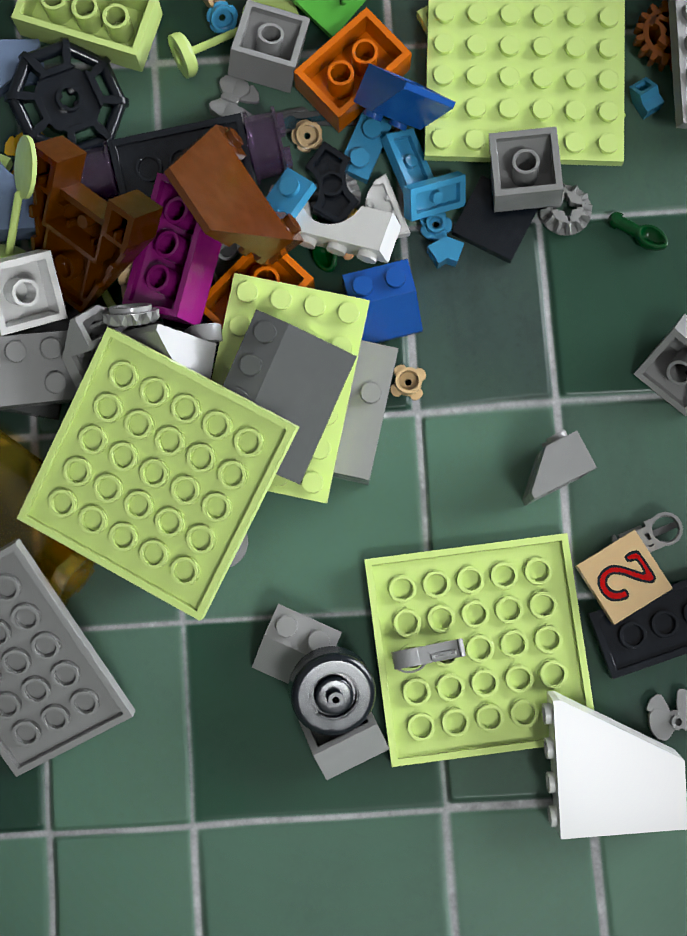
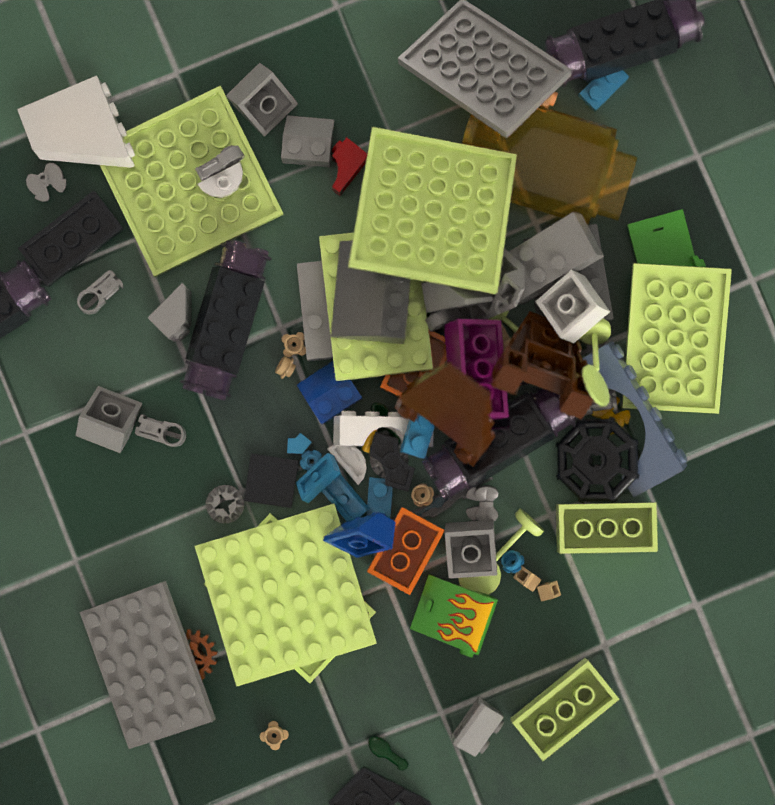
camera: 165 degrees right, 5 degrees up
light grey gear [102,303,160,327] -> none
wheel [288,646,376,736] -> none
light grey slope [489,126,564,212] -> none
tan tile [575,530,673,625] -> none
dark green piece [608,212,668,251] -> none
dark azure piece [629,77,665,120] -> none
none -> light grey piece [135,415,187,447]
none -> black brick [180,240,272,401]
none -> white plate [198,162,243,198]
none -> tan plate [275,356,296,379]
none -> red arch [331,137,367,196]

